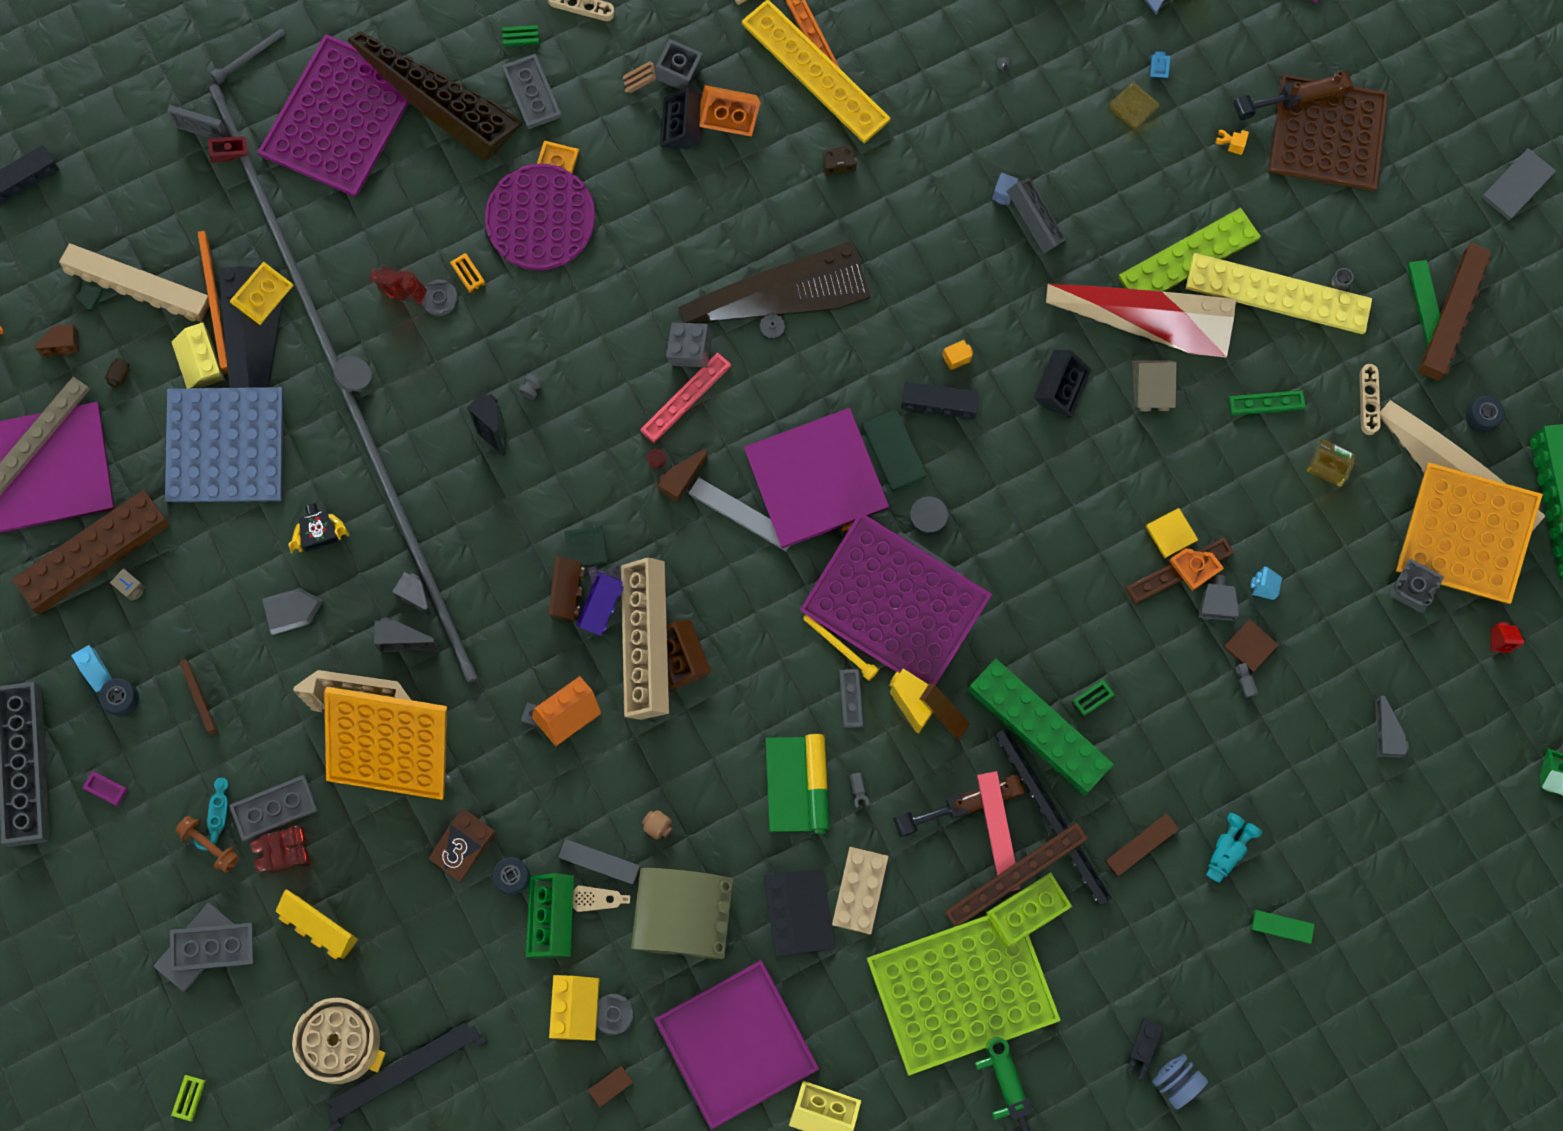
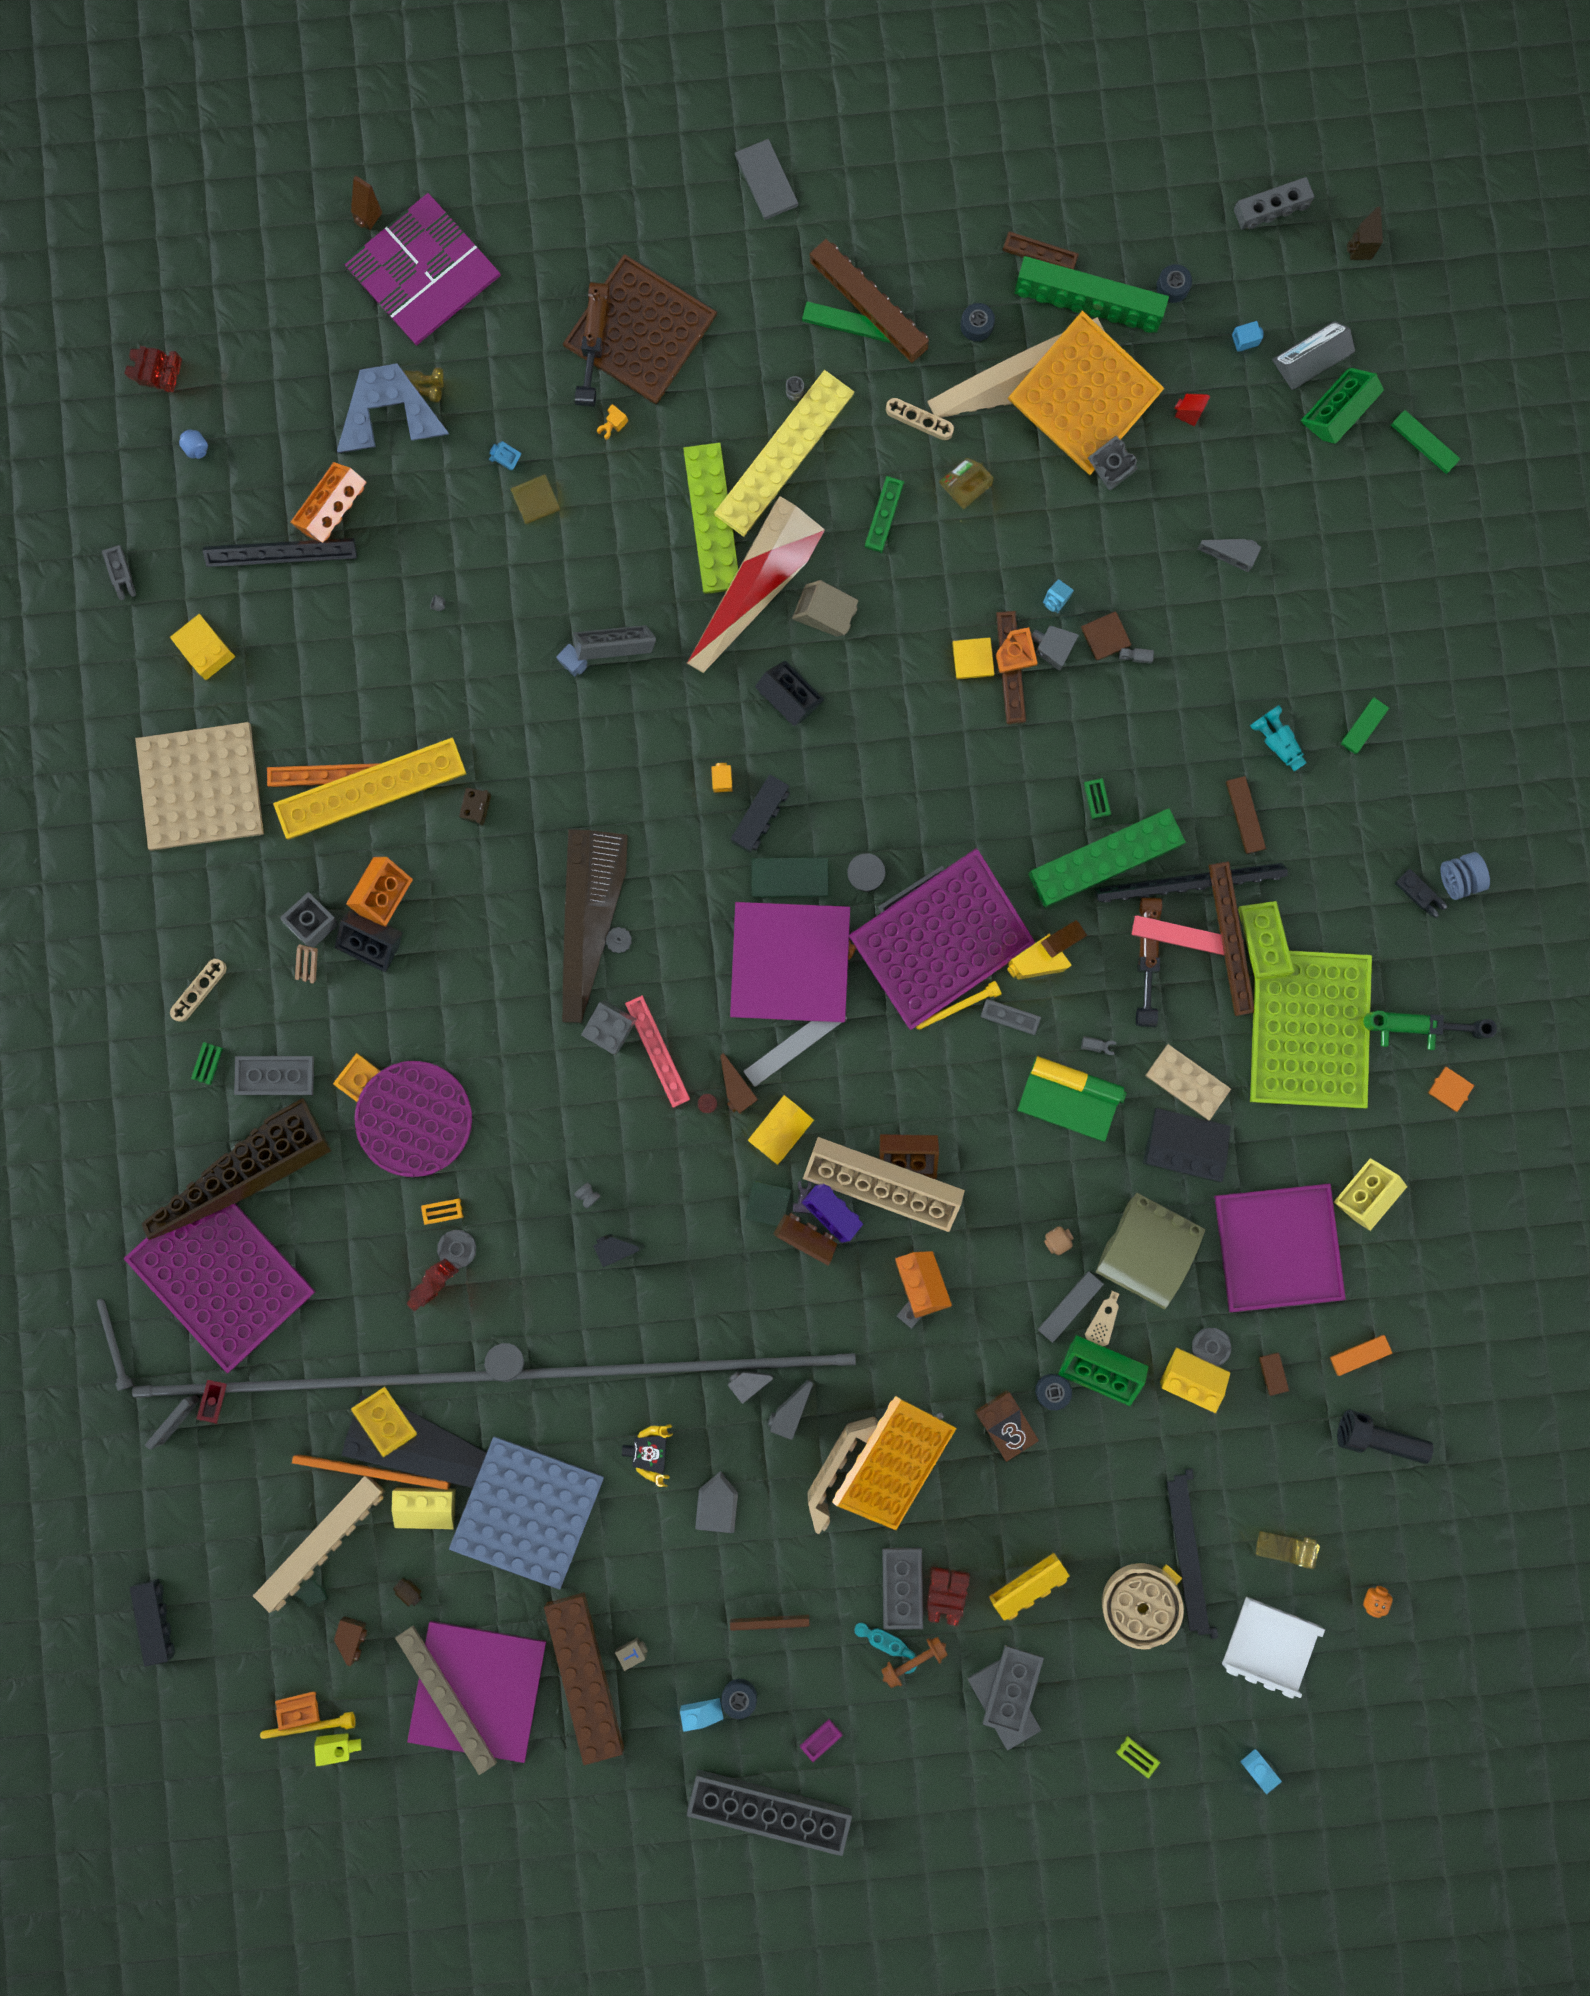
camera: 65 degrees left, 10 degrees up
none -> yellow slope [748,1095,814,1165]

